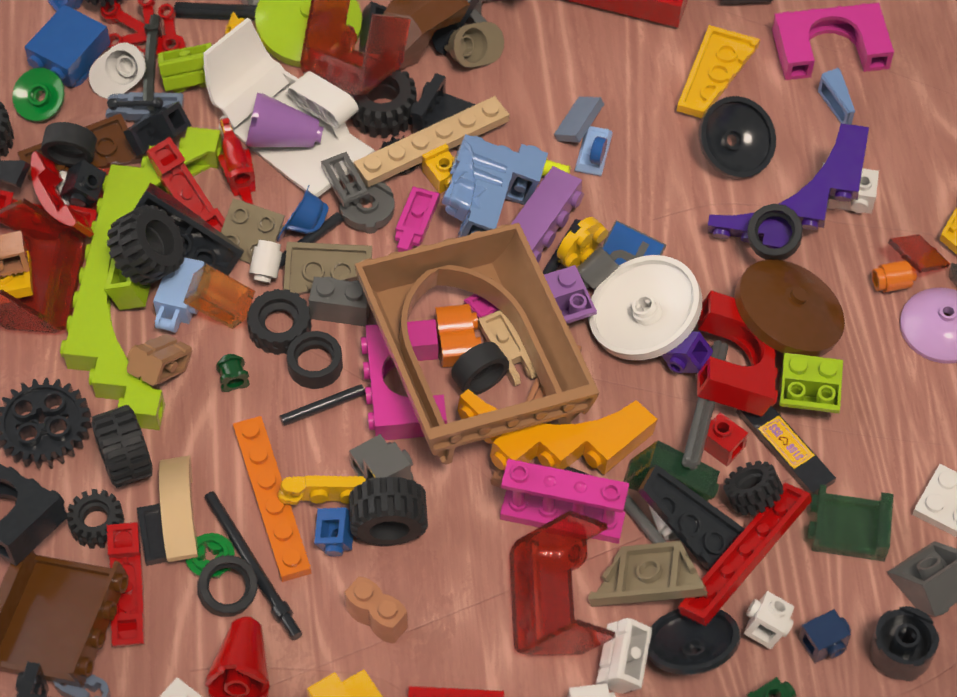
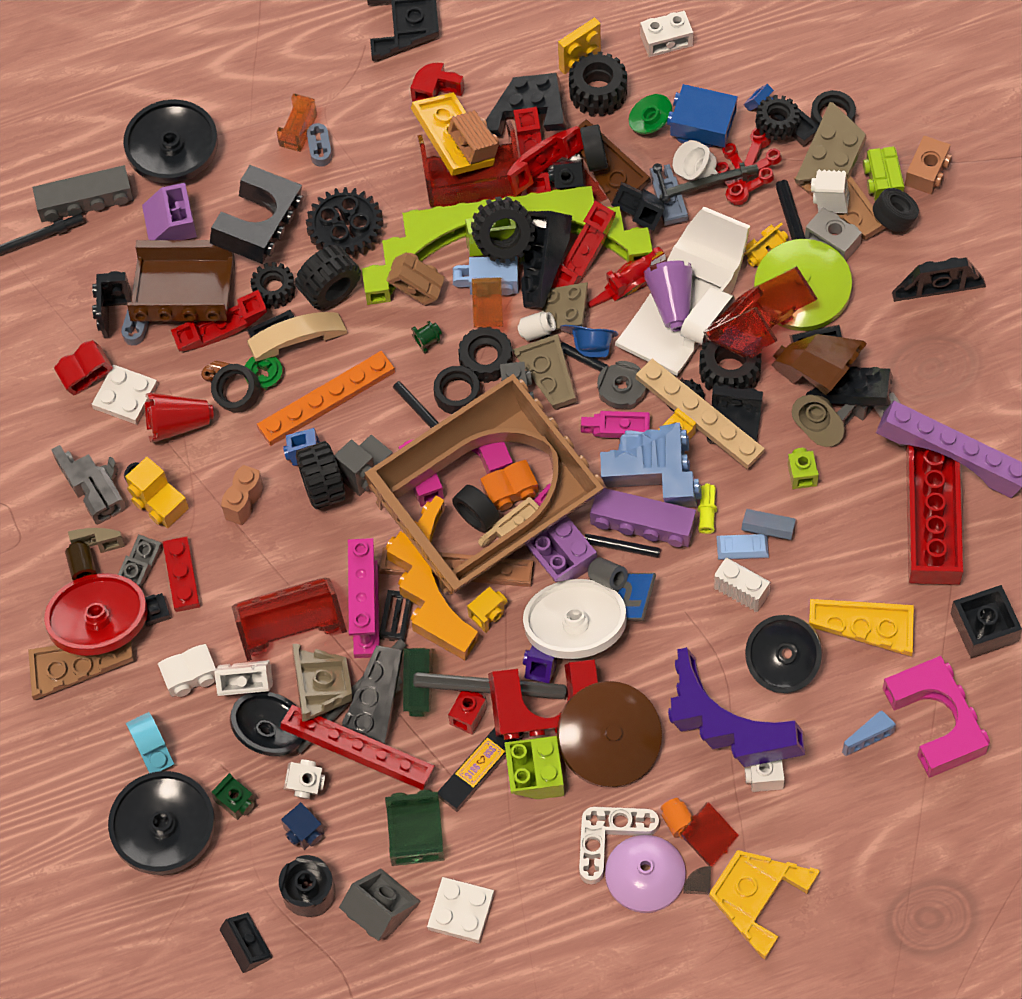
camera: 80 degrees right, 5 degrees up
lime brick [158,43,212,93] -> none
black bar [204,491,303,640] -> none
yellow hinge [277,475,366,505] -> none
dark grey tile [321,151,370,208] -> none
yellow plate [557,217,608,268] -> none
blue tile [589,136,607,165] -> none
black tyre [723,461,784,515] -> none
black tyre [747,204,803,260] -> none
none -> dark orange arm [201,361,236,381]
none -> yellow brick [467,586,508,633]
none -> white beam [579,807,659,884]
none -> white brick [714,557,771,612]
none -> lime brick [787,448,819,489]

